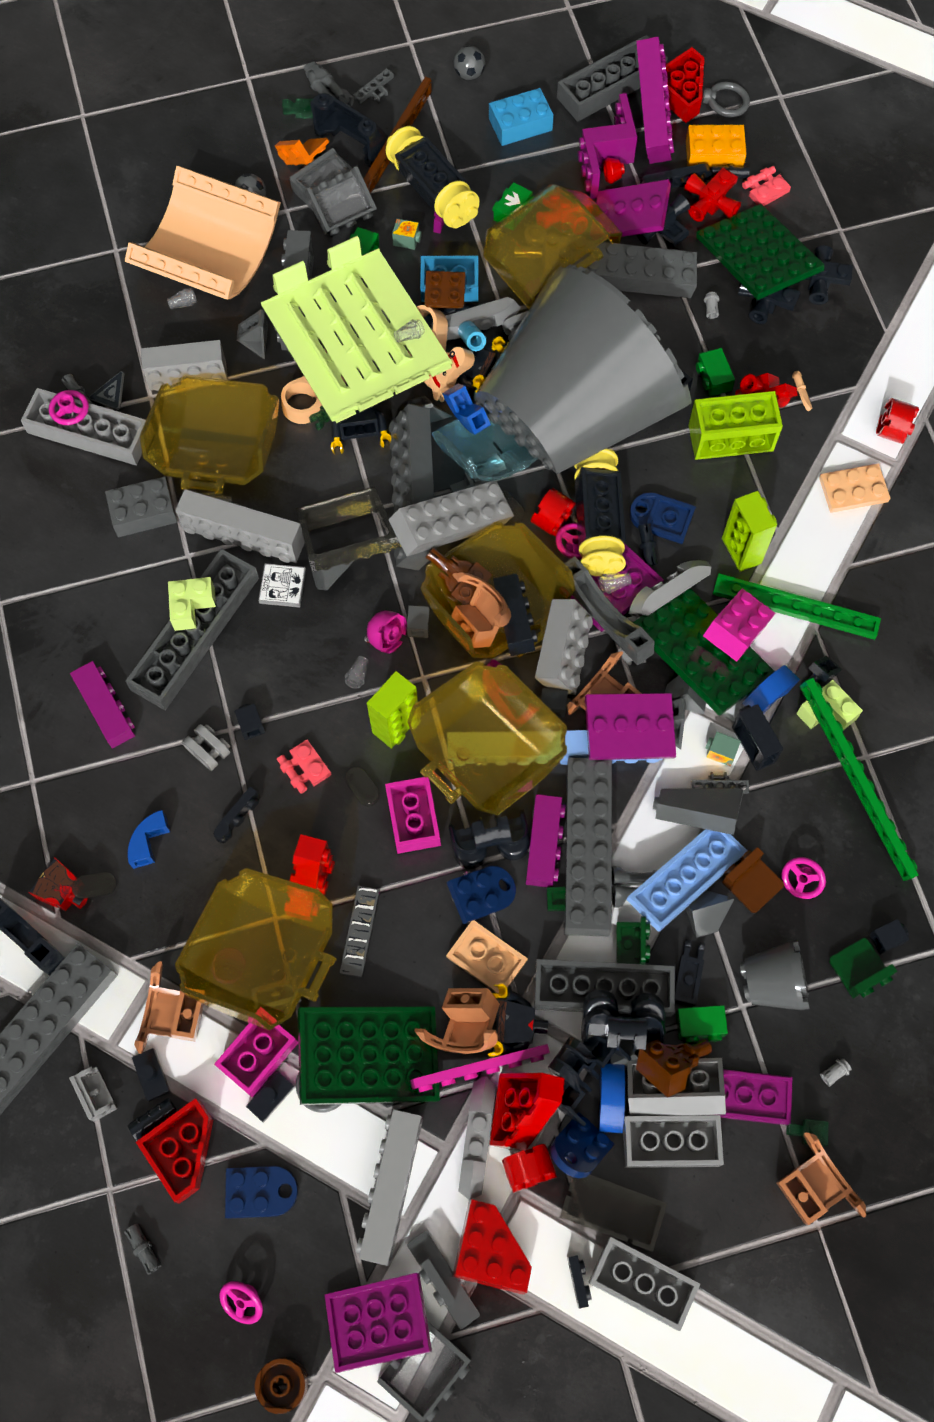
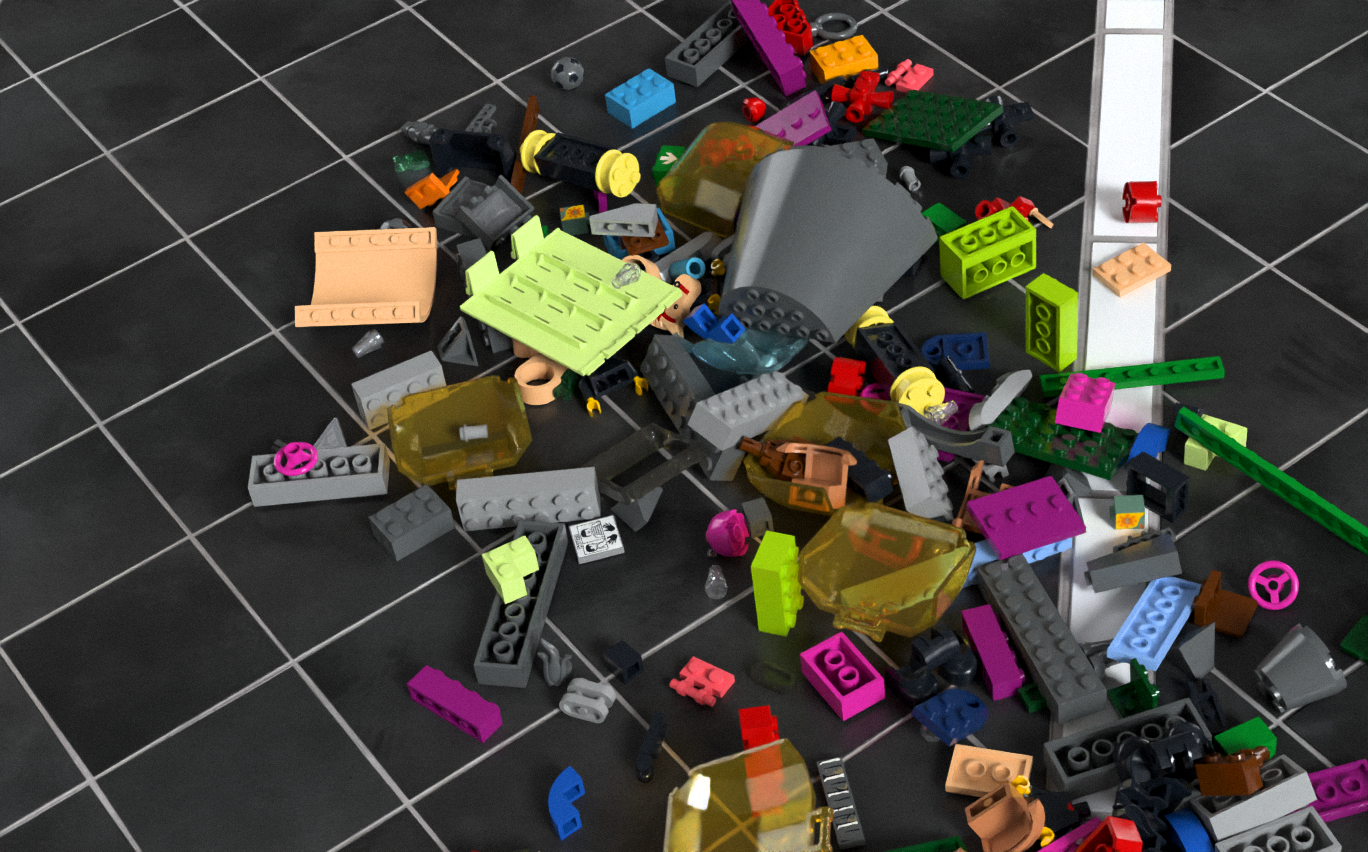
camera: 15 degrees left, 25 degrees down
magenta bracket [578,93,637,199] -> none
none -> light grey pin [460,424,488,442]
none -> dark grey piece [537,638,572,687]
none -> light grey slope [589,203,658,237]

